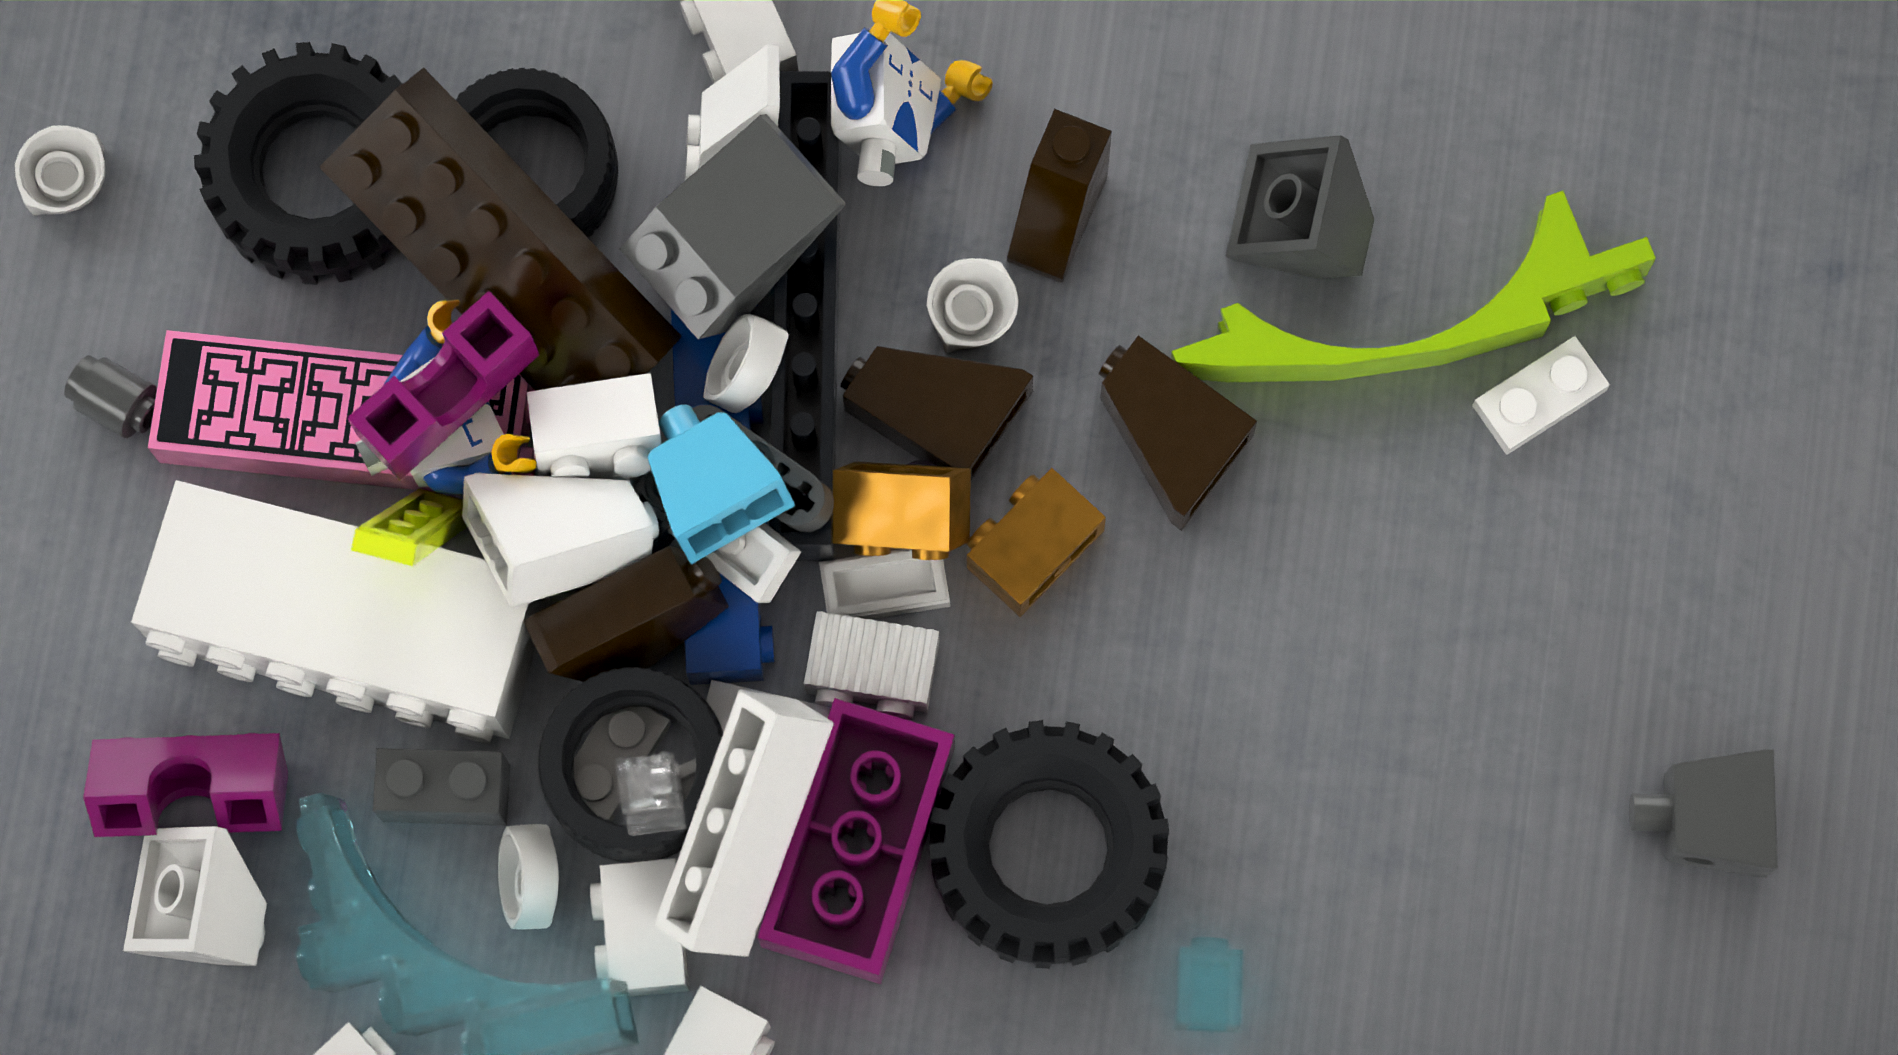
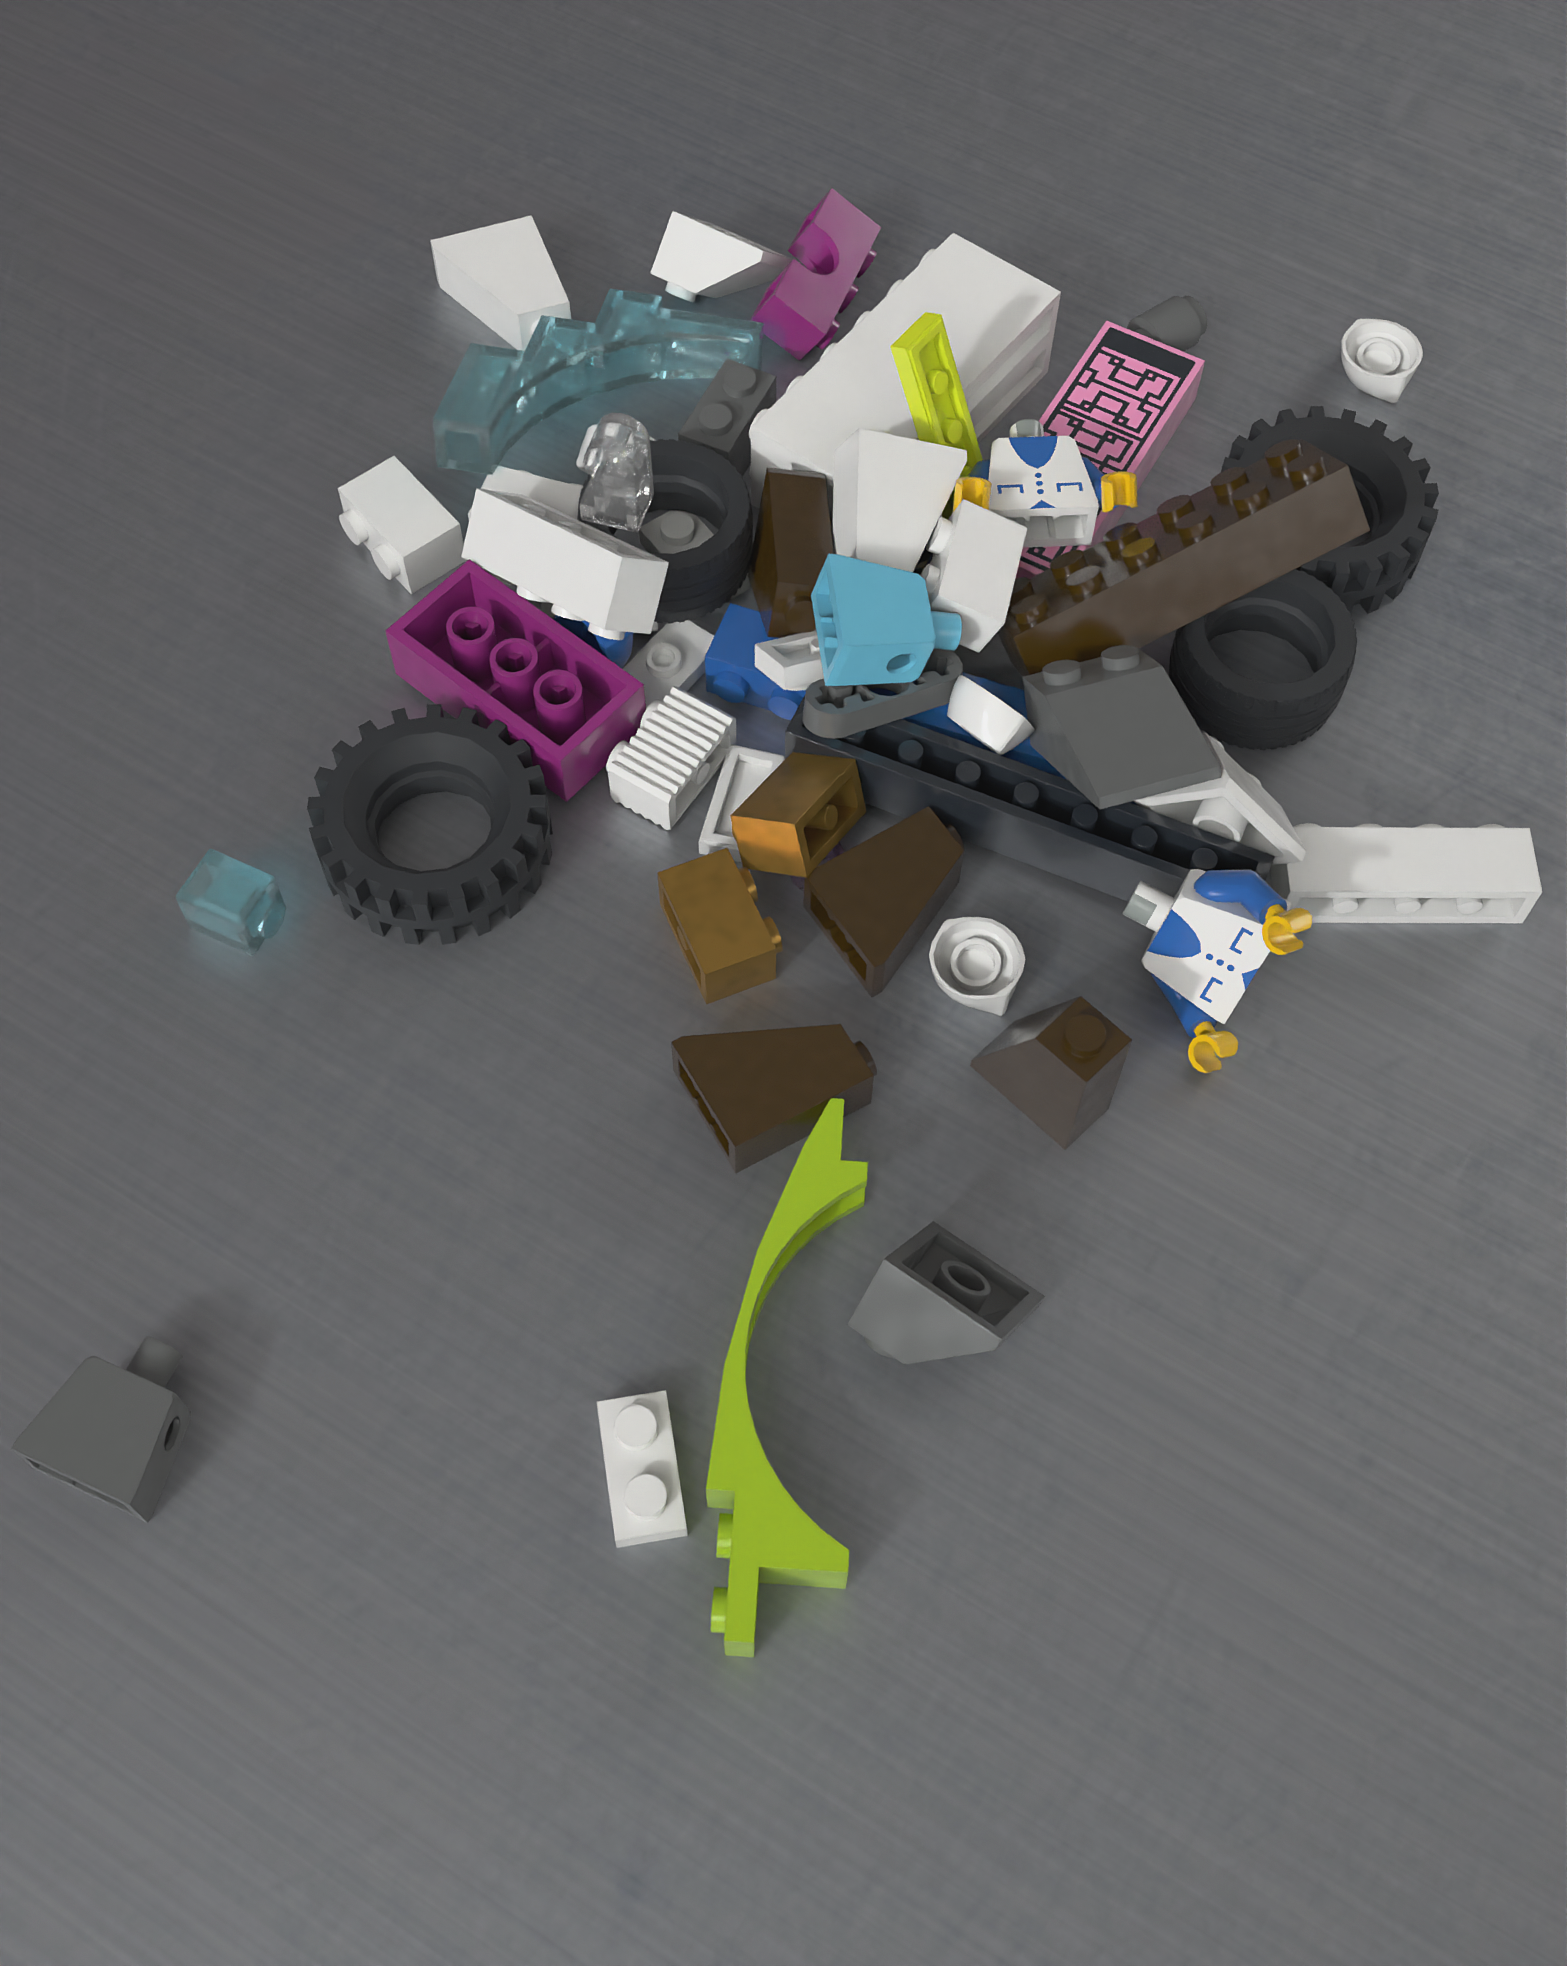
camera: 110 degrees right, 15 degrees down
magenta arch [347,291,539,480] -> none

